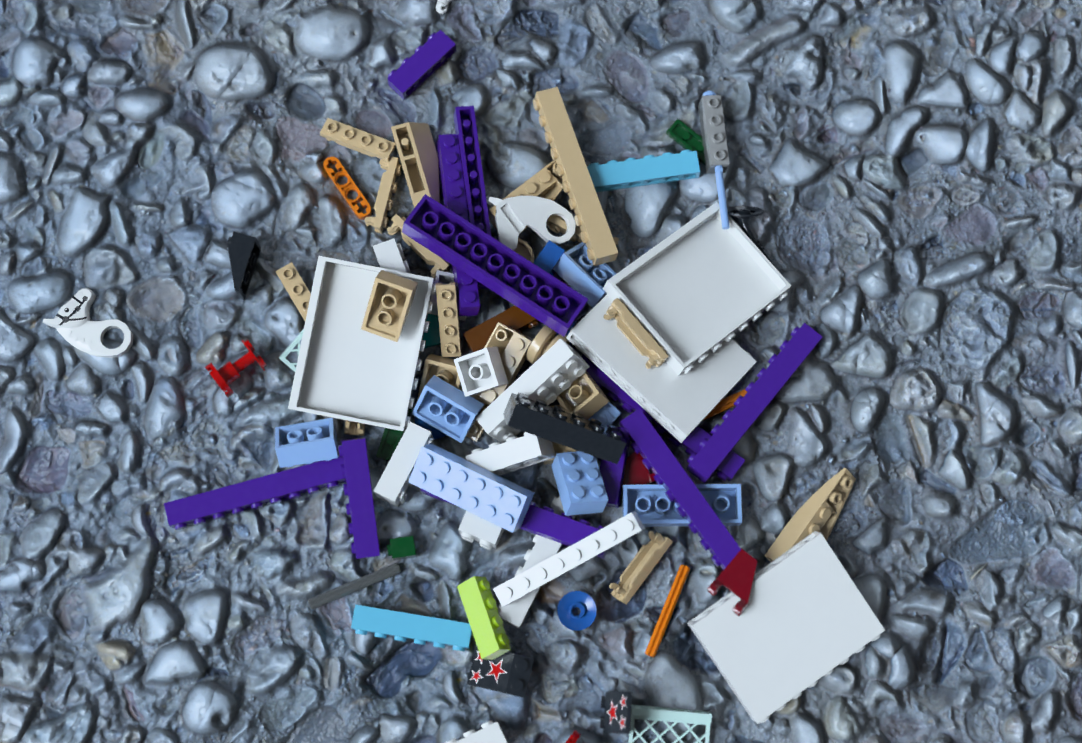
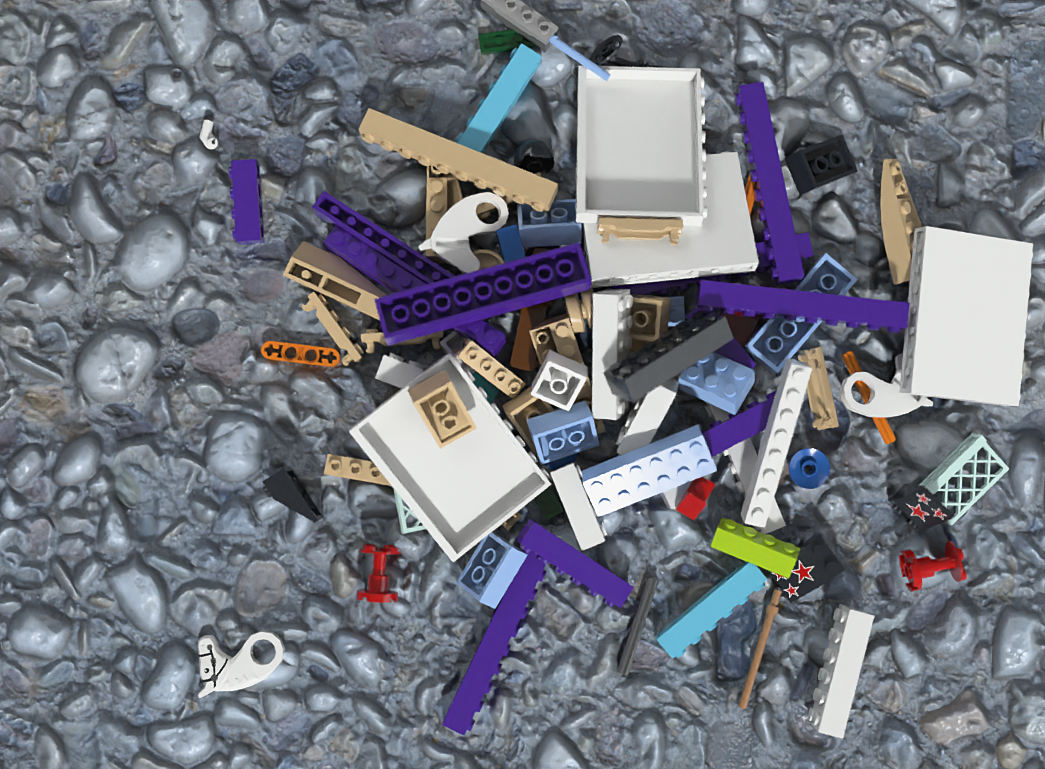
camera: 50 degrees left, 10 degrees up
tan piece [320,118,396,161] -> none
dark green brick [387,536,417,560] -> none
dark red flag [707,549,757,616] -> none
none -> black cylinder [514,139,555,174]
none -> red slope [675,477,715,520]
none -> medium nougat bar [738,589,782,709]
none -> black slope [784,134,858,196]
none -> white animal [840,353,933,418]

